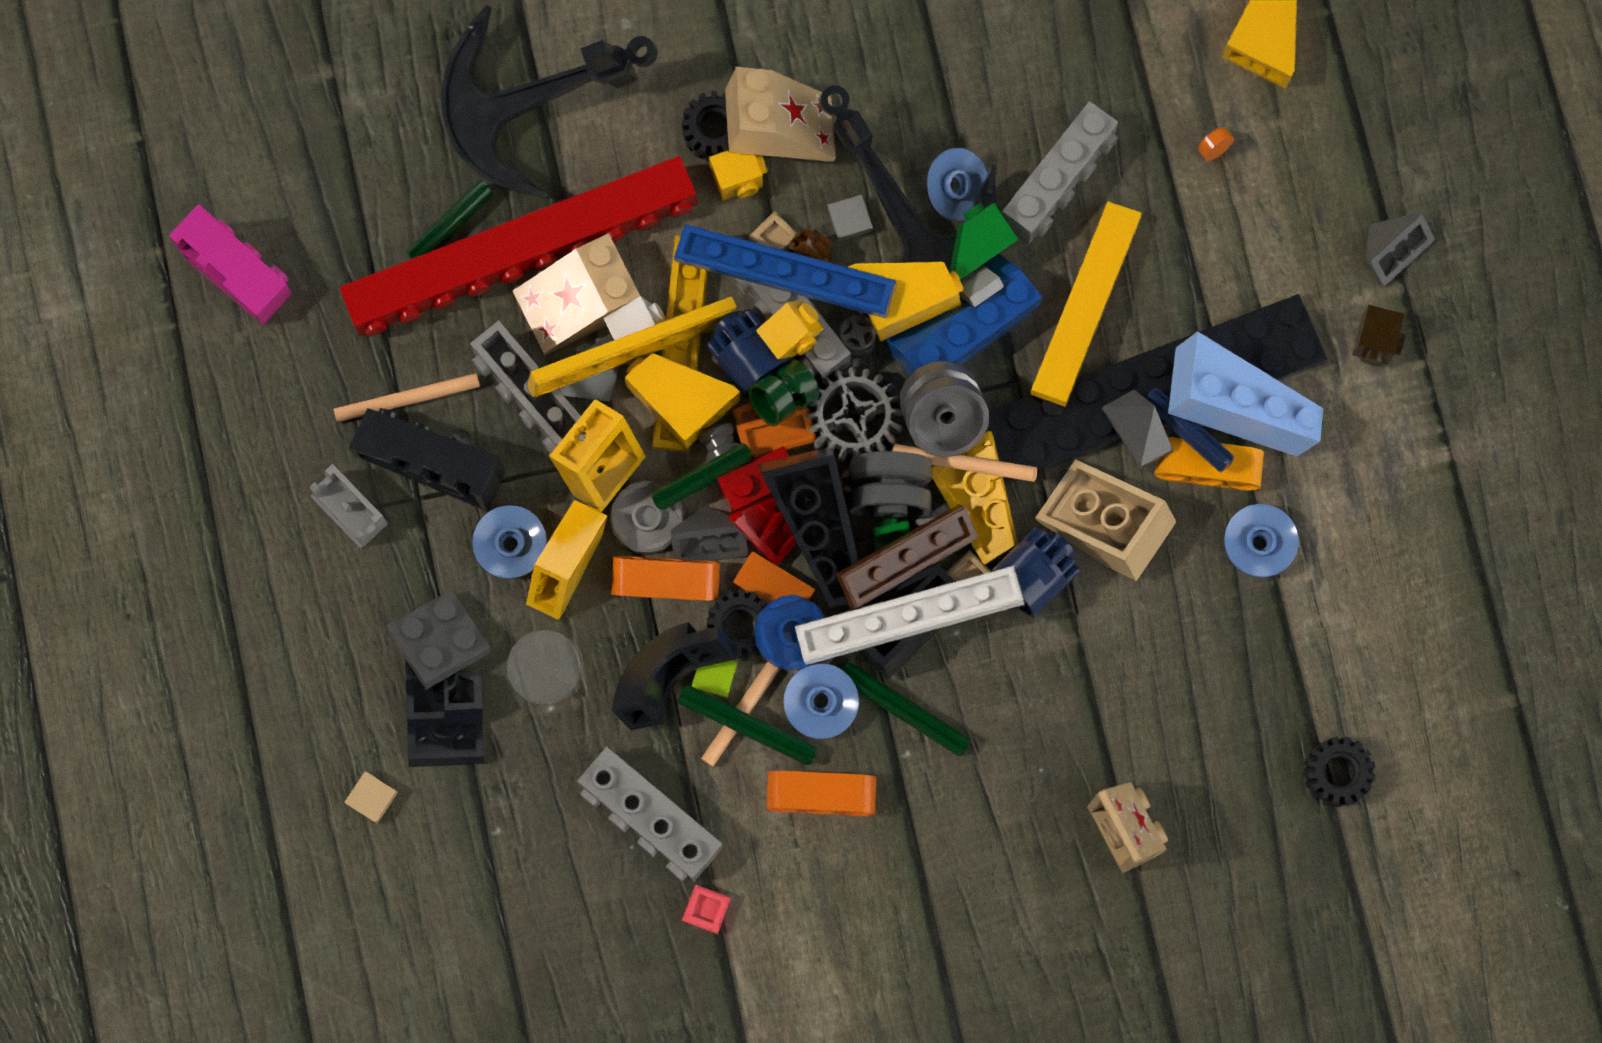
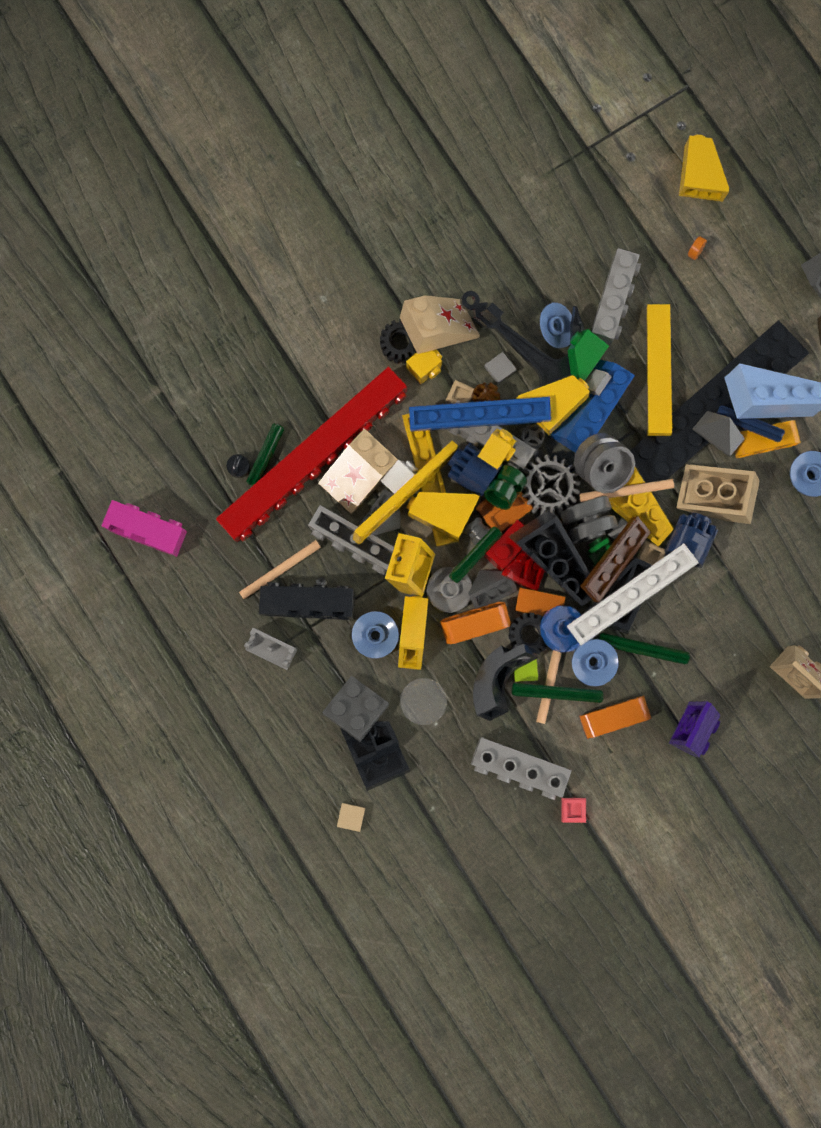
camera: 20 degrees left, 5 degrees up
black piece [441,5,658,199] -> none
none -> black tile [226,454,250,478]
none -> dark purple slope [669,701,720,758]

